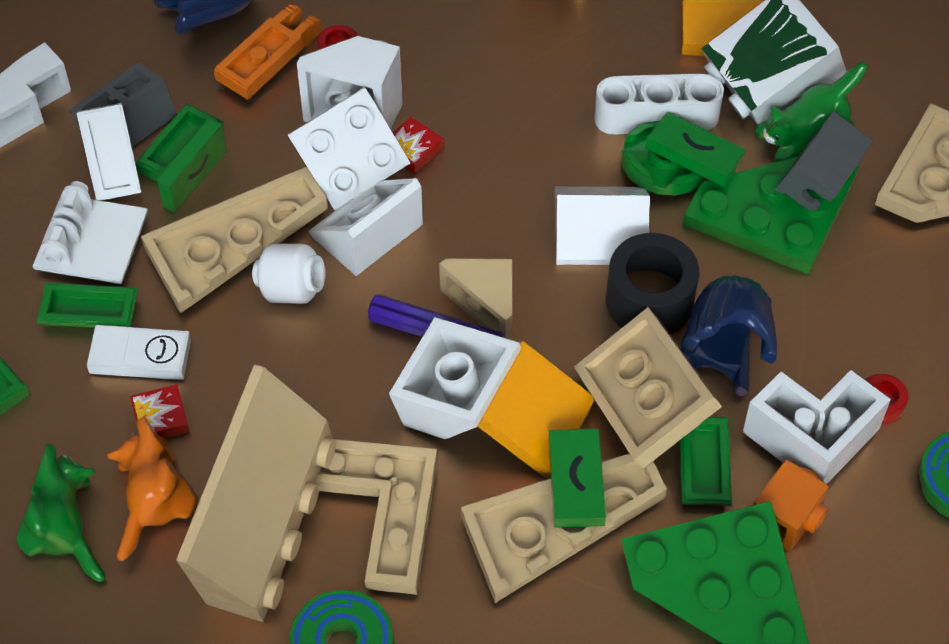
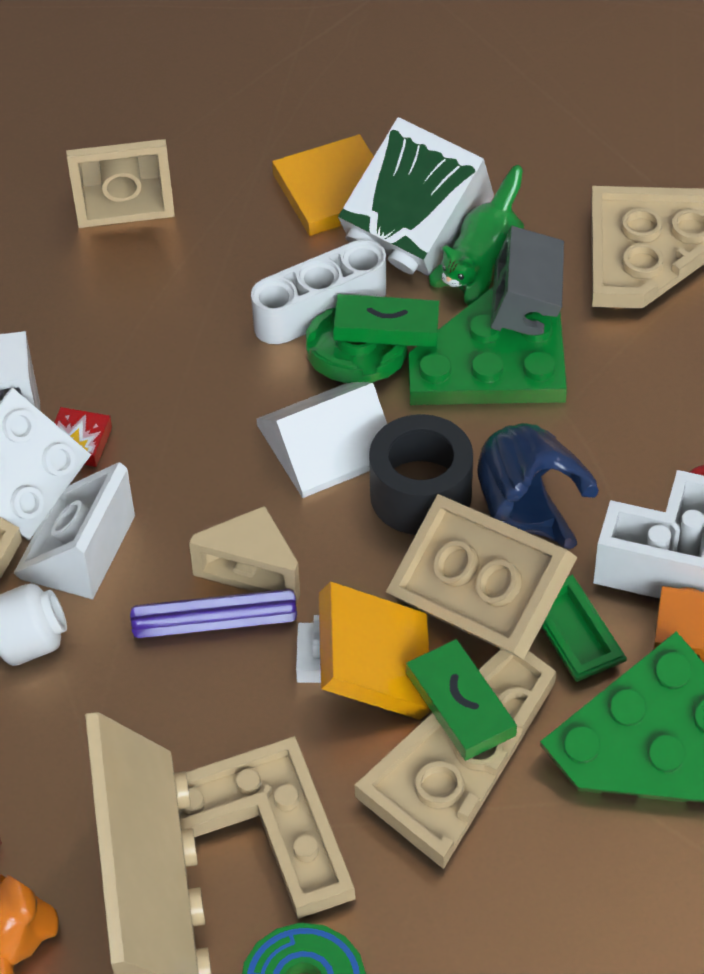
camera: 25 degrees left, 5 degrees down
white slope [389,317,521,439] -> none

